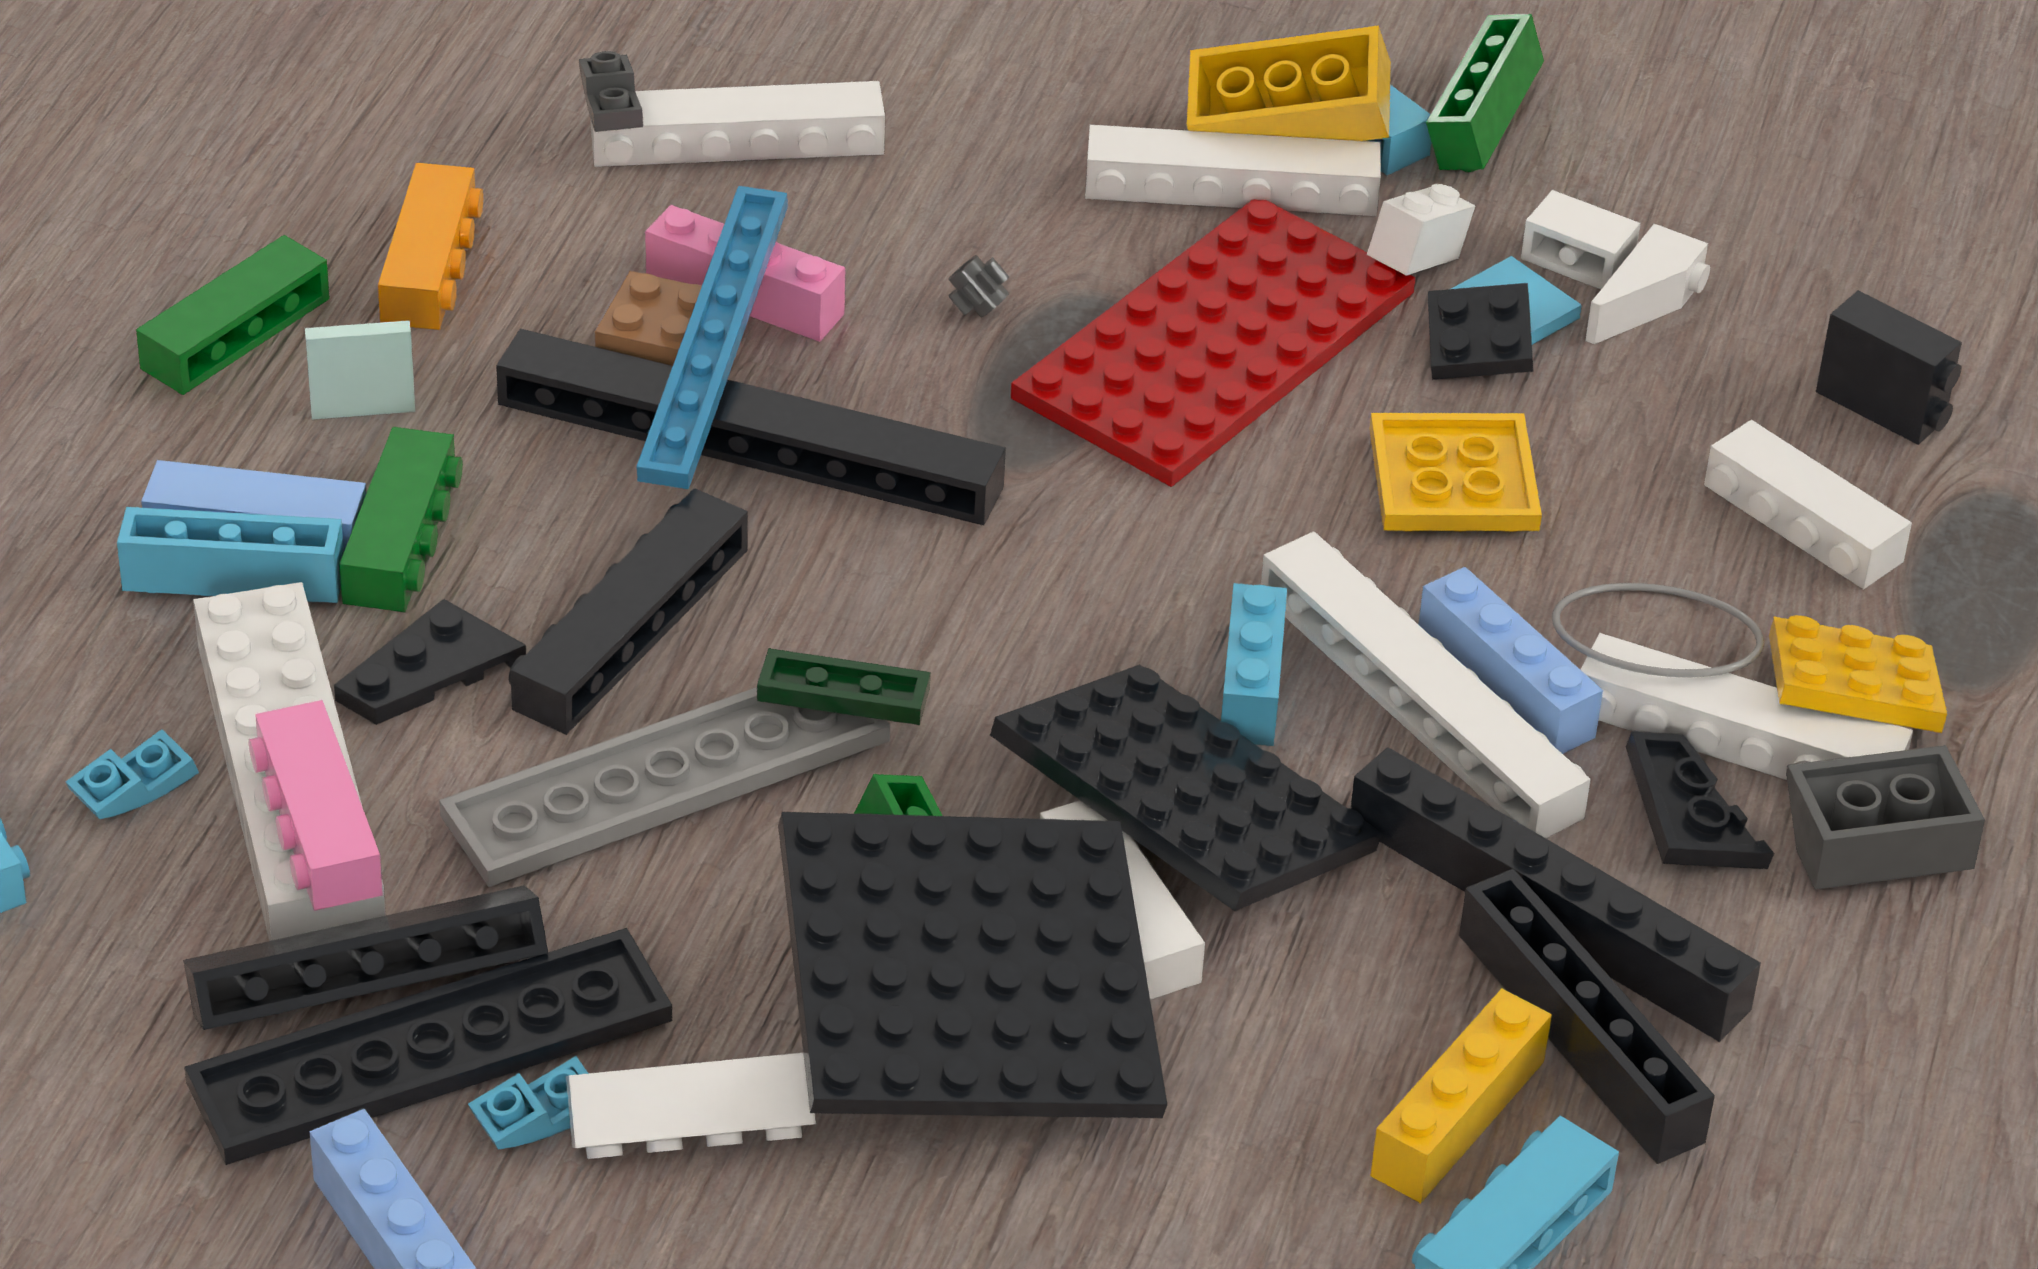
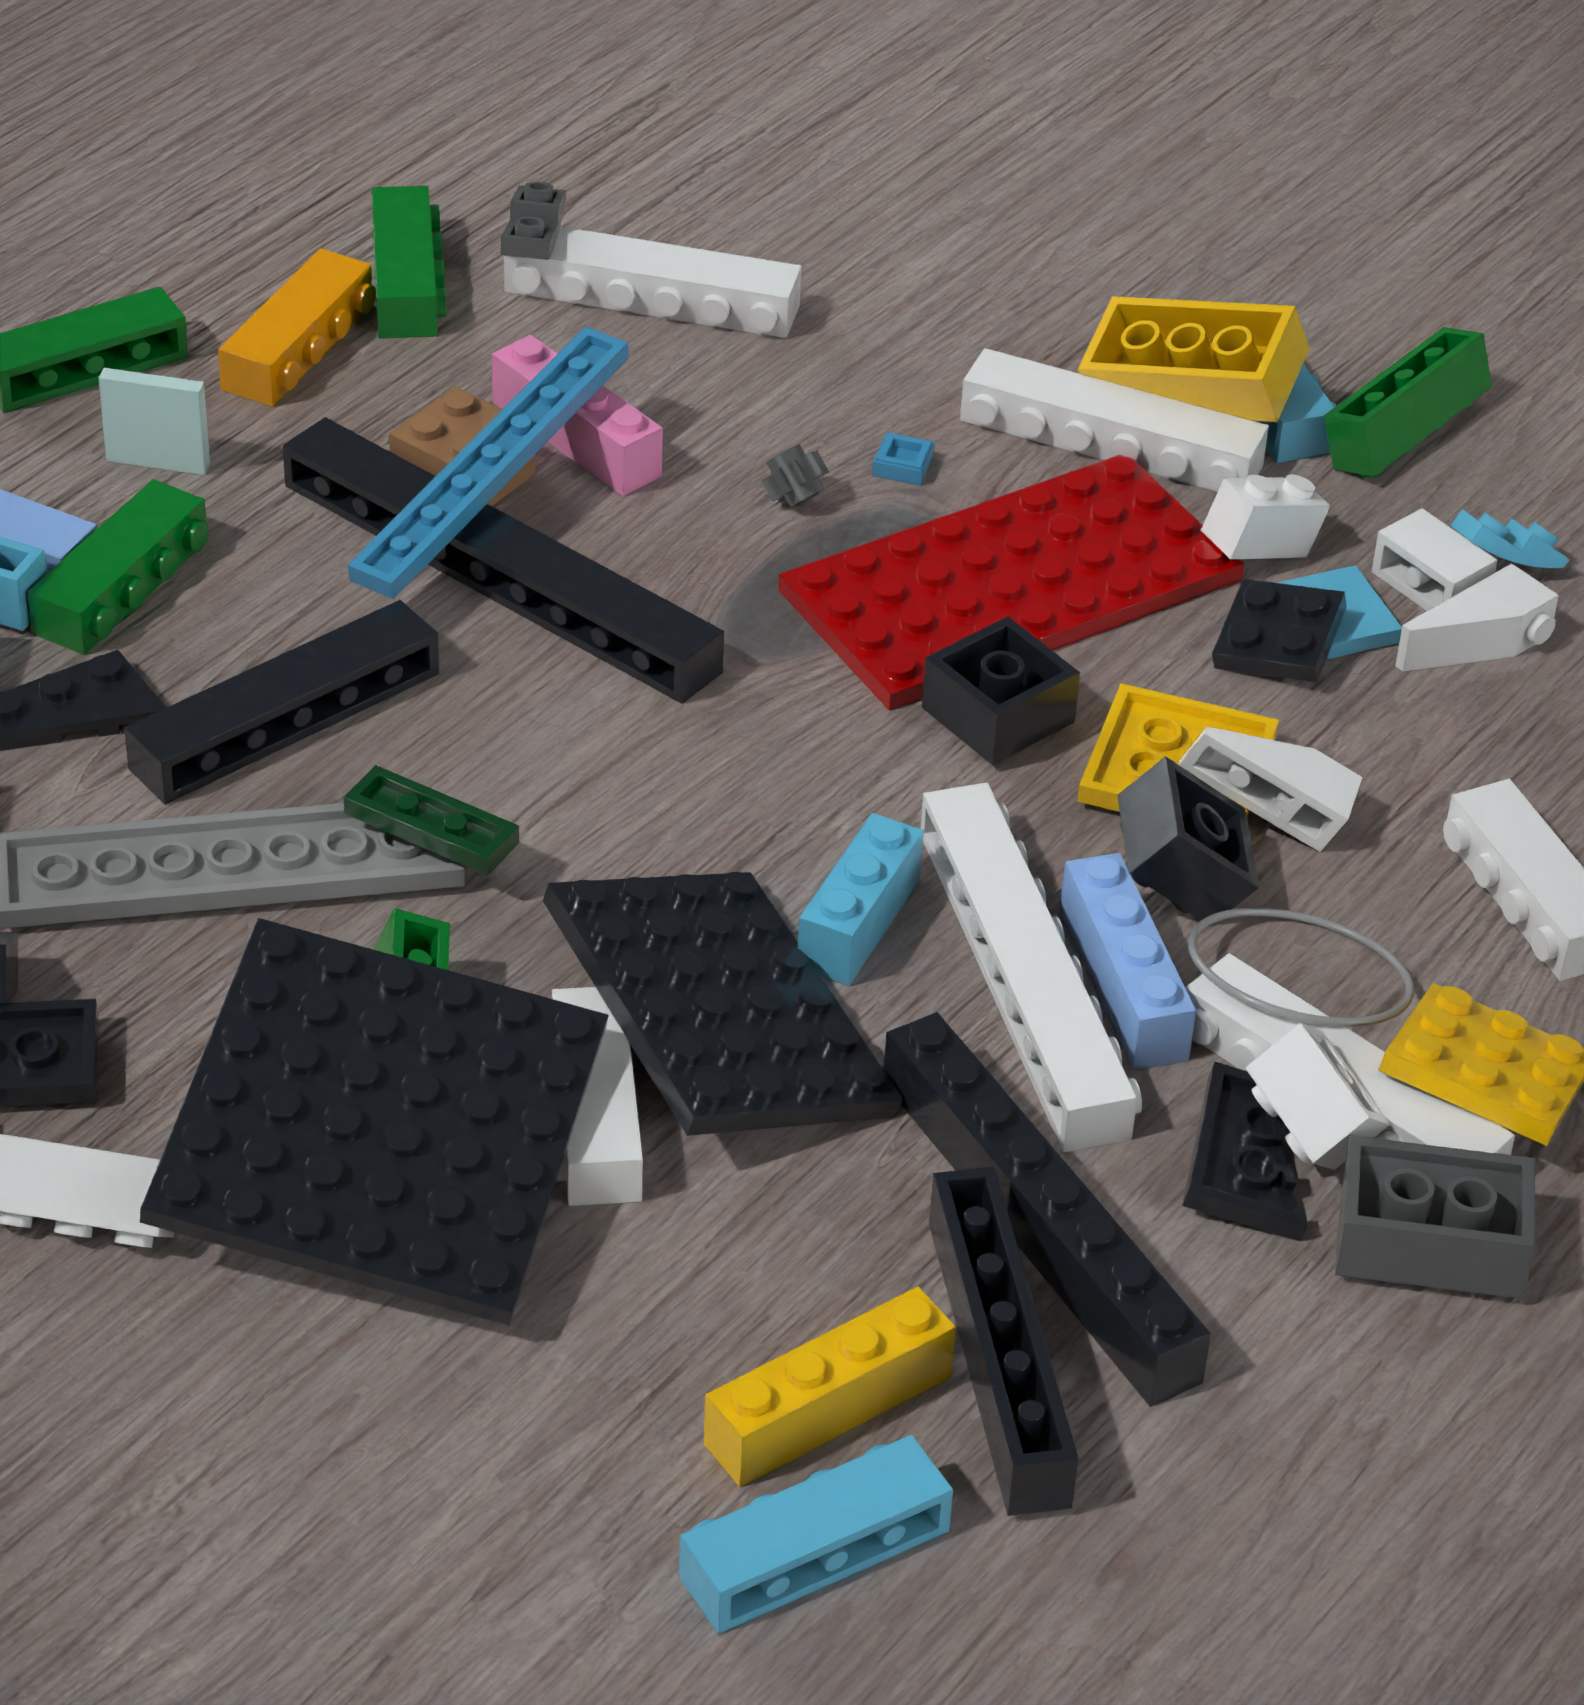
camera: 20 degrees right, 0 degrees up
none -> green brick [371,185,446,339]
none -> dark azure tile [872,432,935,486]
none -> black brick [922,616,1080,765]
none -> black brick [1117,756,1259,926]
none -> white slope [1178,726,1362,852]
none -> white brick [1245,1022,1390,1170]
none -> medium azure slope [1450,509,1570,568]

